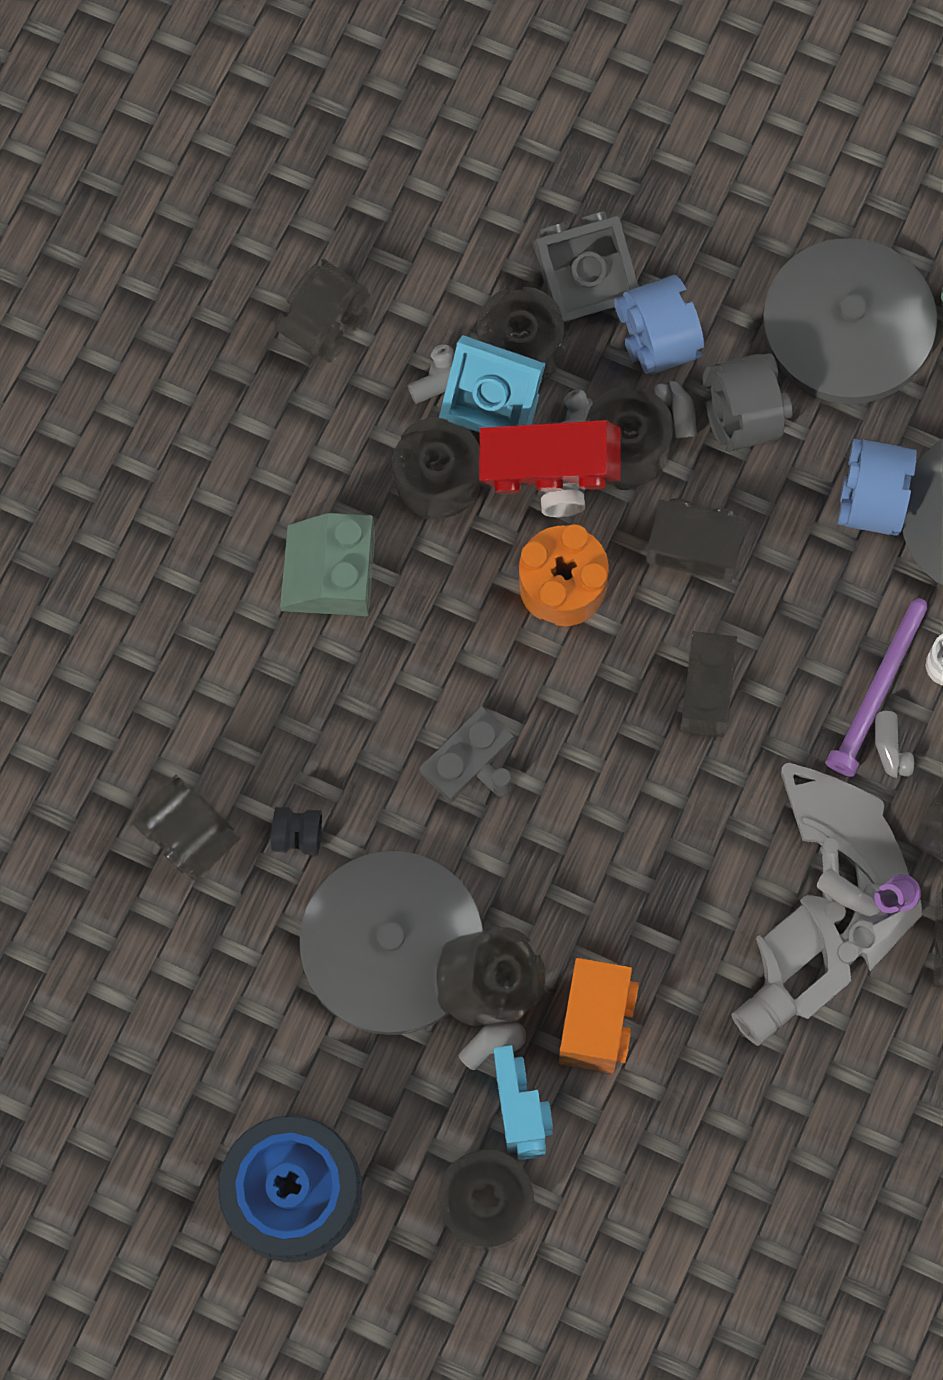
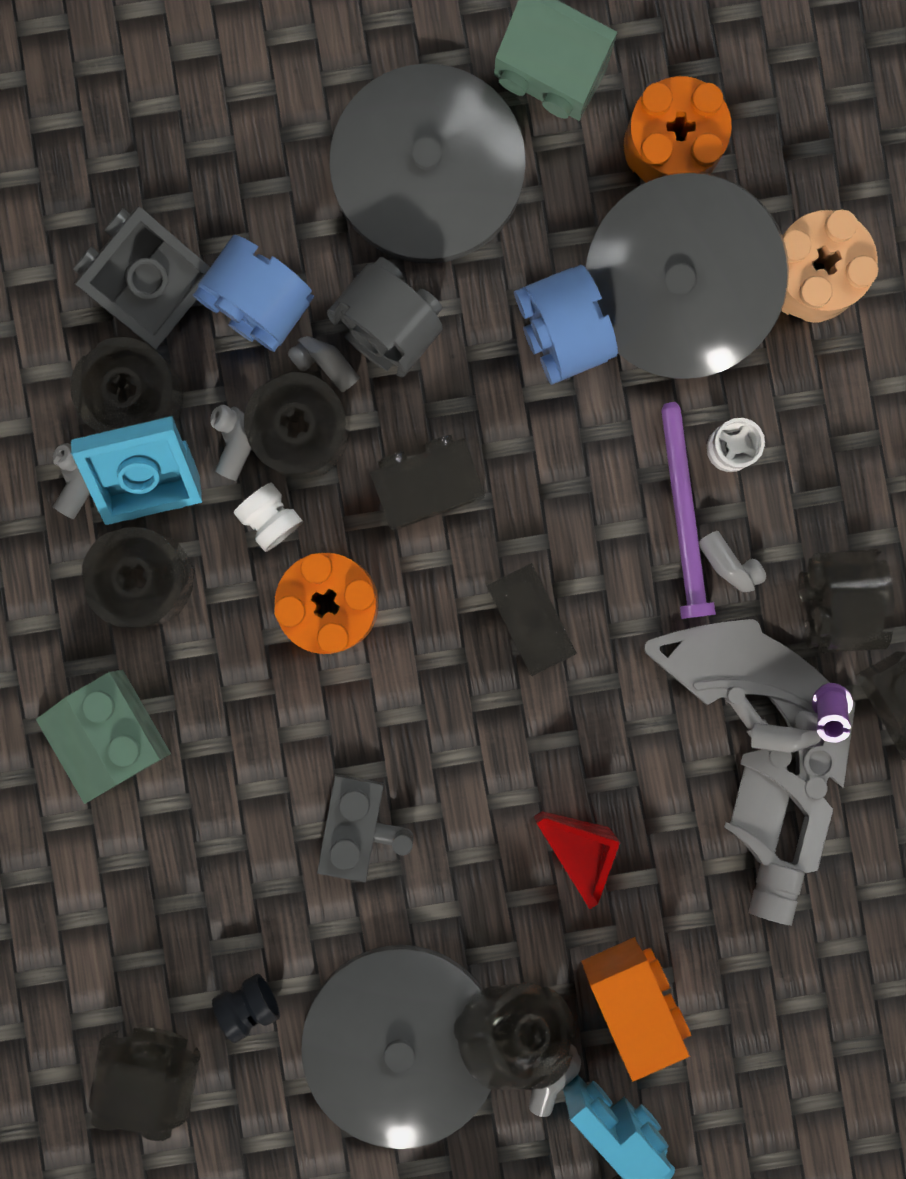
camera: 40 degrees left, 15 degrees up
red brick [479,420,621,494] -> none
none -> red slope [534,811,620,909]

